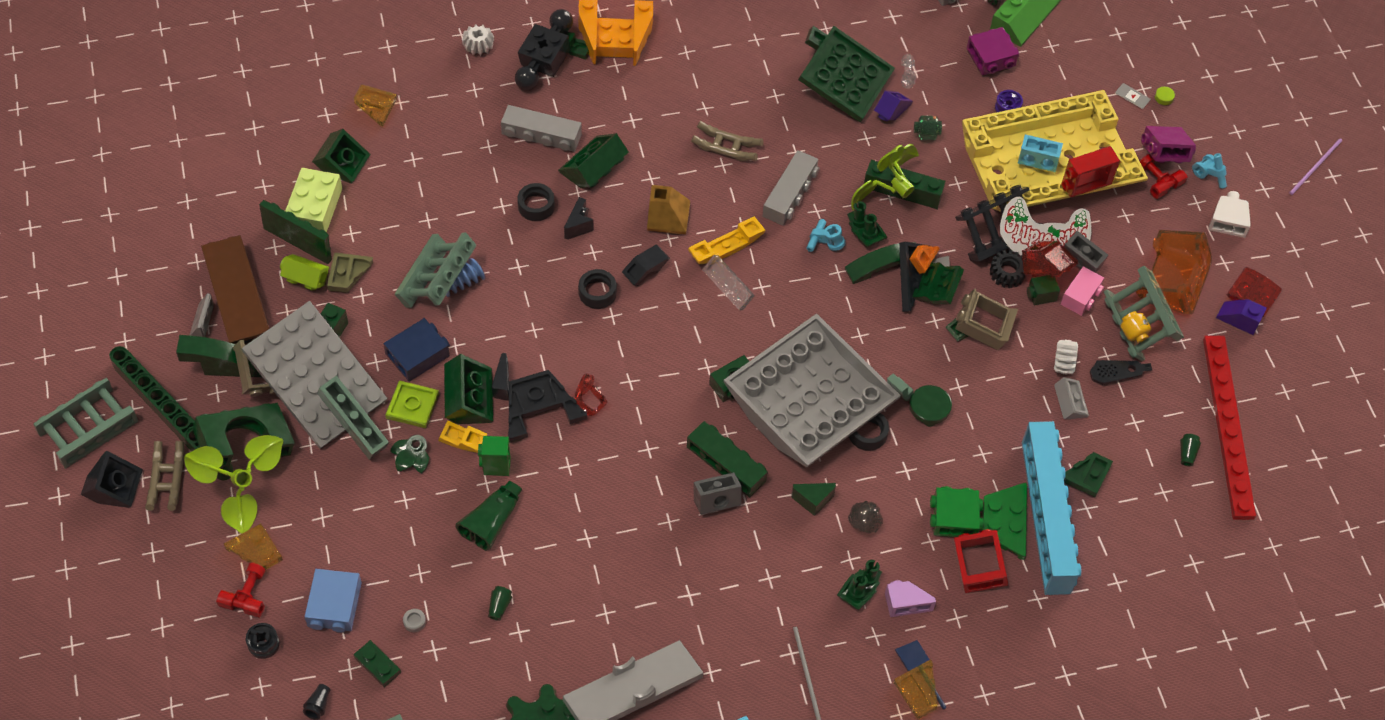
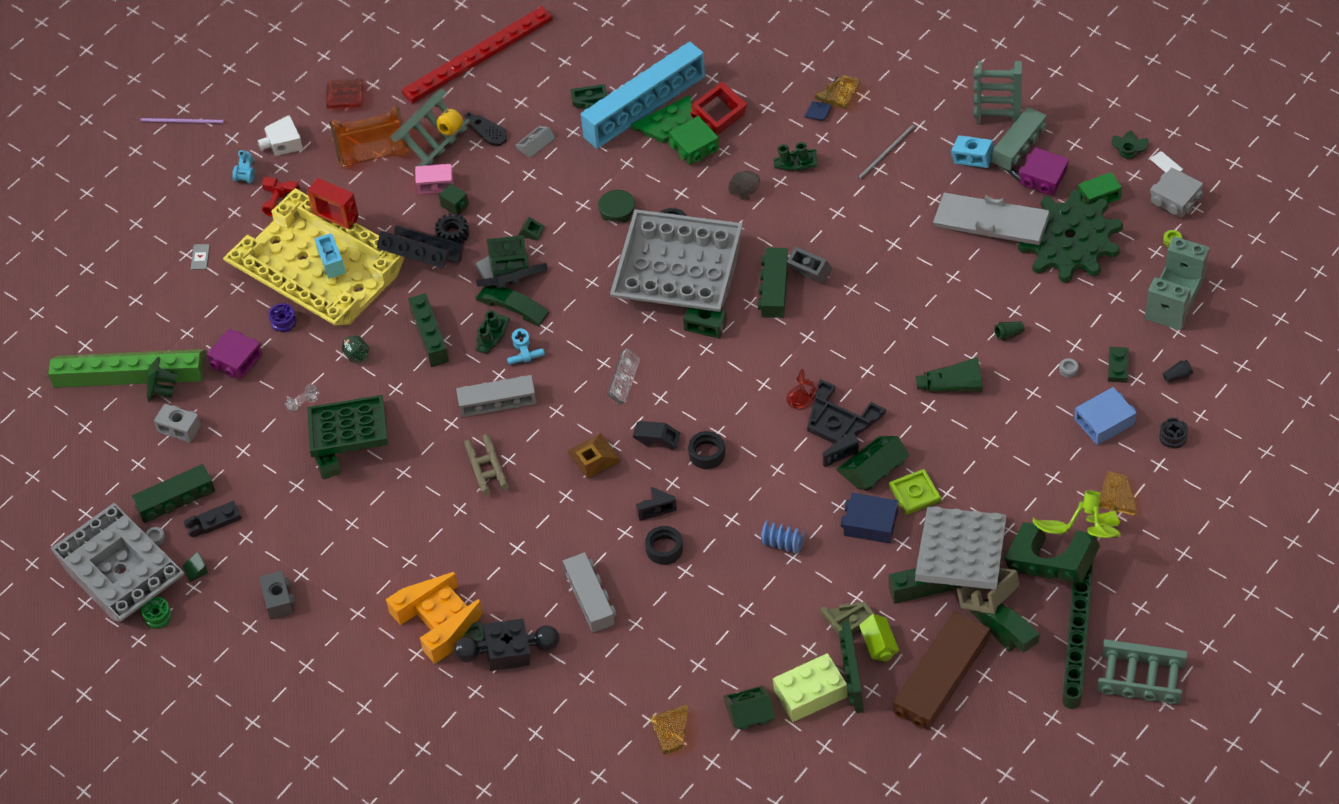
camera: 120 degrees left, 5 degrees down
black slope [81,451,143,508] -> none
dark tan piece [145,441,184,511] -> none
light grey slope [190,293,214,337] -> none
red bar [216,563,266,618] -> none
sand green brick [317,375,389,460] -> none
dark green plate [390,435,430,474] -> none
sand green fence [394,232,476,308] -> none
yellow slope [438,420,487,453] -> none
white gear [462,24,494,56] -> none
green brick [478,436,511,476] -> none
dark green slope [558,133,629,188] -> none
yellow slope [688,216,765,264] -> none
dark green slope [791,483,836,516] -> none
lime plant [851,144,919,210] -> none
dark purple slope [874,91,913,122] -> none
lavender slope [885,580,936,617] -> none
sand green slope [887,374,914,401] -> none
orange tile [909,245,940,274] -> none
dark tan window [956,288,1018,350] -> none
sticker [1000,197,1091,262] -> none
clear red slope [1022,241,1078,277] -> none
white gear [1054,339,1078,374] -> none
dark grey brick [1060,231,1108,273] -> none
magenta brick [1141,126,1196,163] -> none
lime tile [1155,87,1175,105] -> none
dark green cone [1180,434,1201,466] -> none
dark purple slope [1216,299,1267,335] -> none

